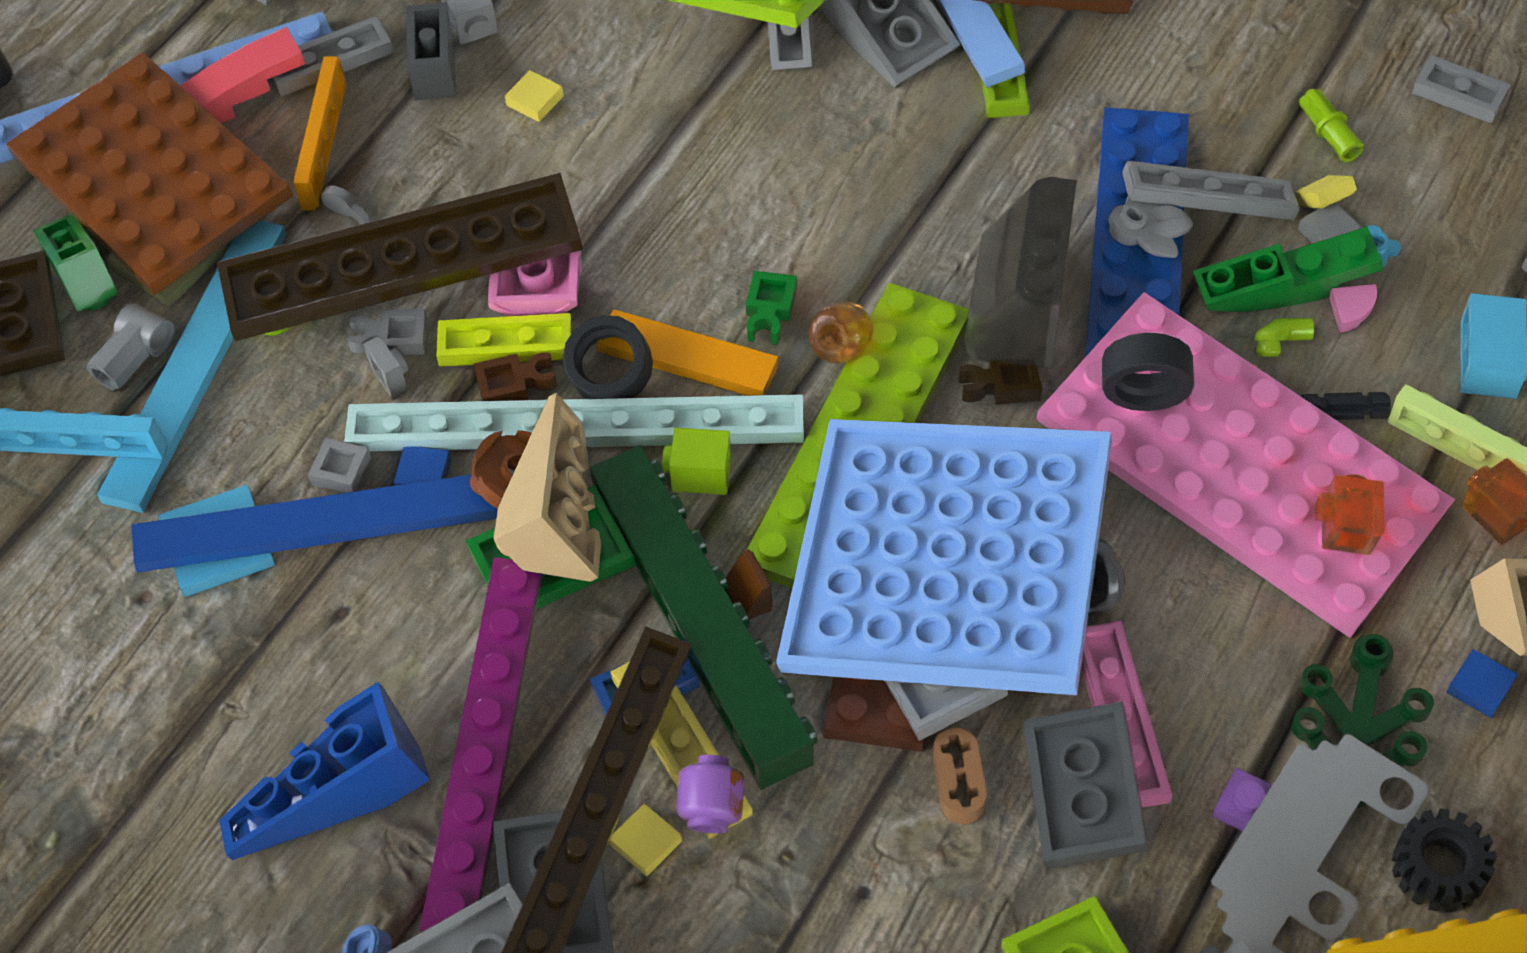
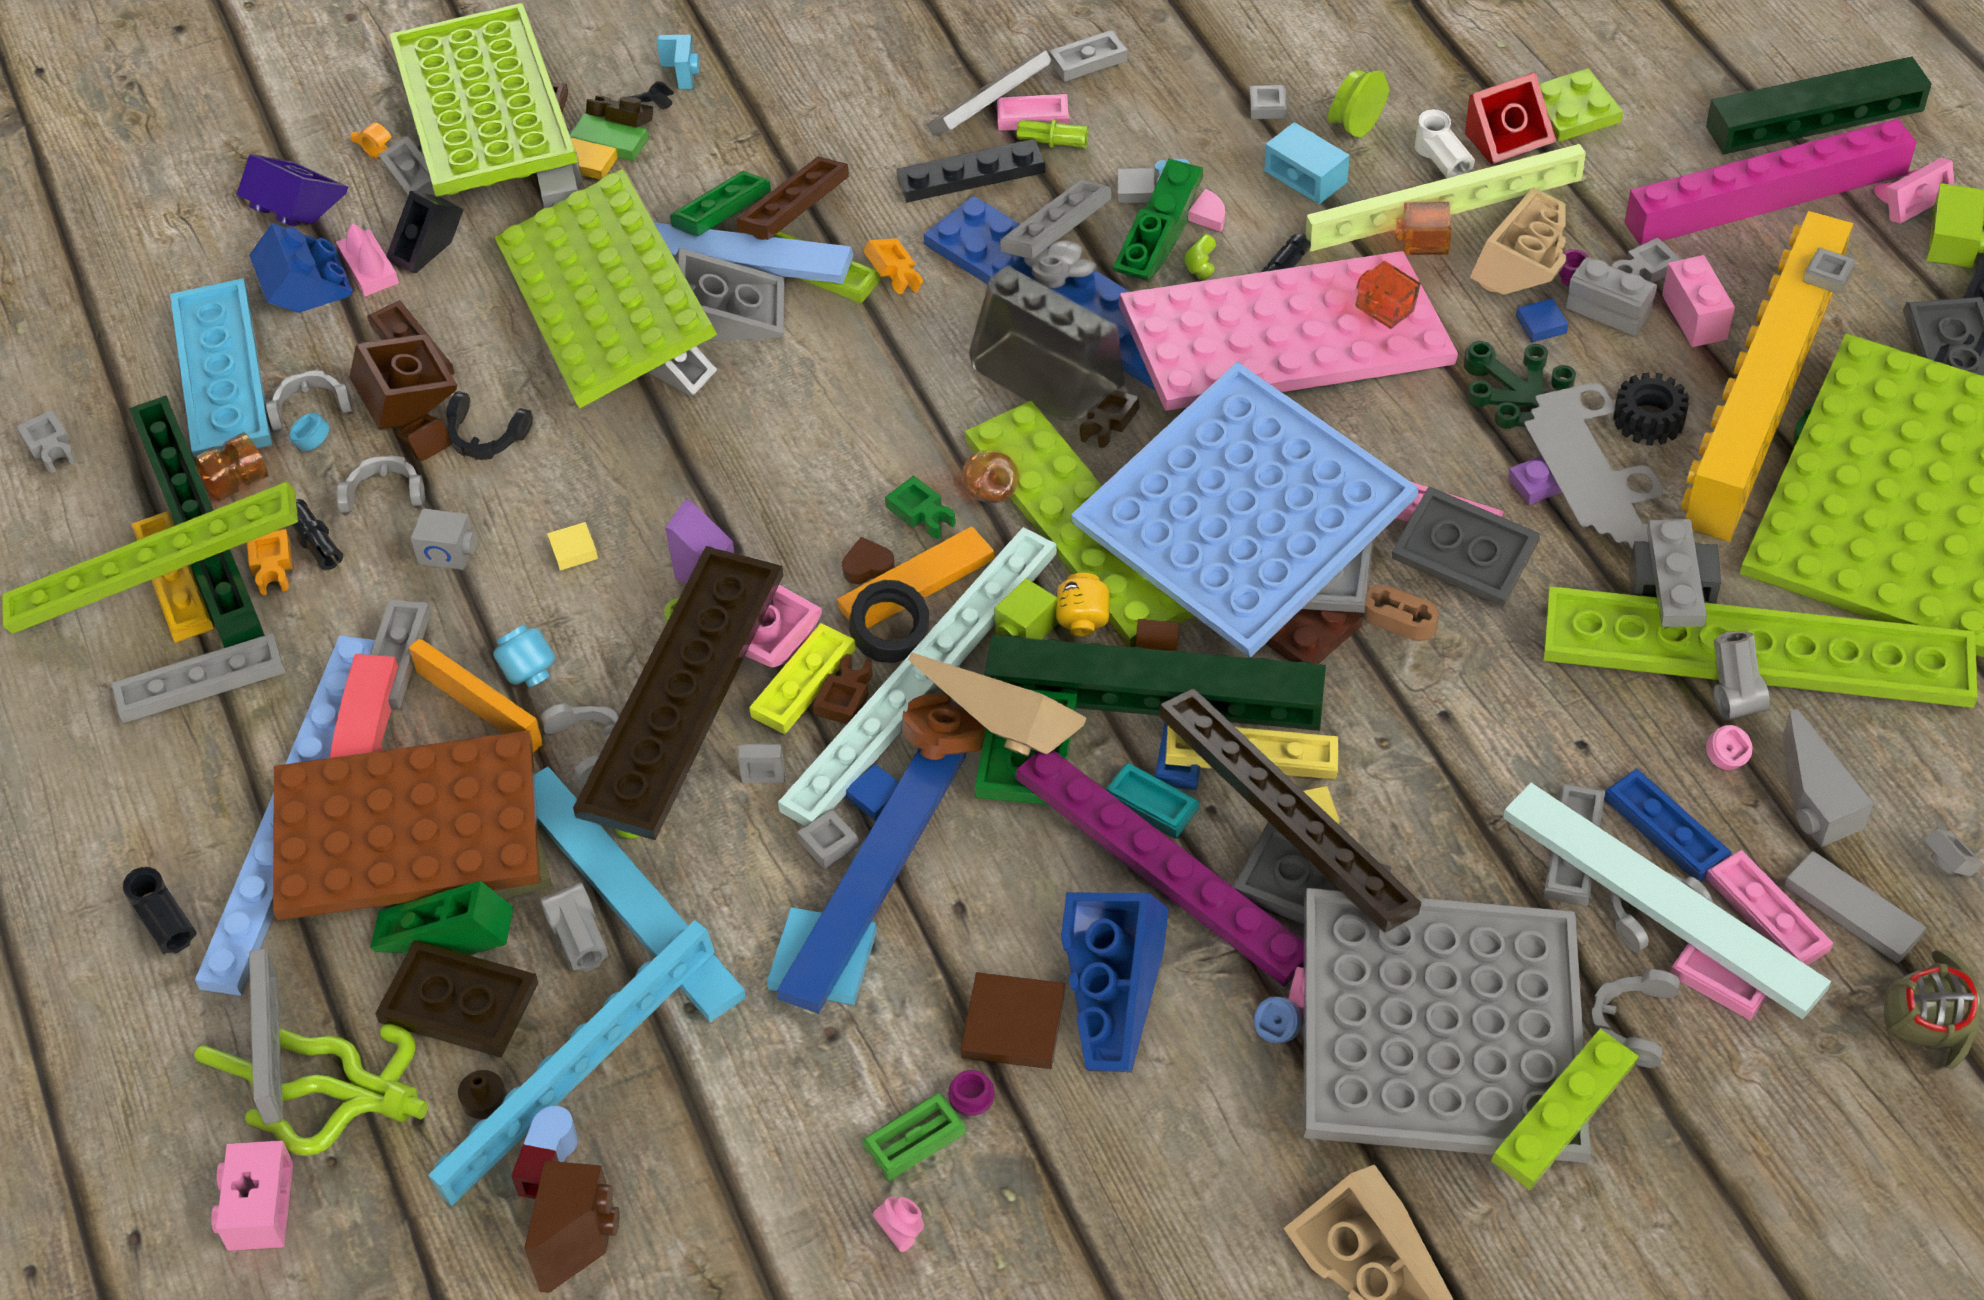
camera: 55 degrees left, 5 degrees down
light grey plate [347,308,428,356] -> none
dark grey brick [406,2,456,100] -> none
medium lavender head [676,755,745,834] -> none
black tyre [1102,333,1194,411] -> none
light yellow tile [1294,175,1357,208] -> none
none -> medium azure head [493,624,555,688]
none -> medium lavender slope [665,499,734,584]
none -> reddish brown tile [842,537,895,584]
none -> bright green tile [862,1092,966,1182]
none -> light orange plate [863,238,923,294]
none -> black plate [897,139,1045,203]
none -> tile [927,50,1052,135]
none -> magenta plate [948,1070,995,1116]
none -> reddish brown tile [961,972,1065,1069]
none -> bright pink tile [997,94,1069,131]
none -> yellow head [1056,573,1110,637]
none -> teal tile [1105,762,1199,839]

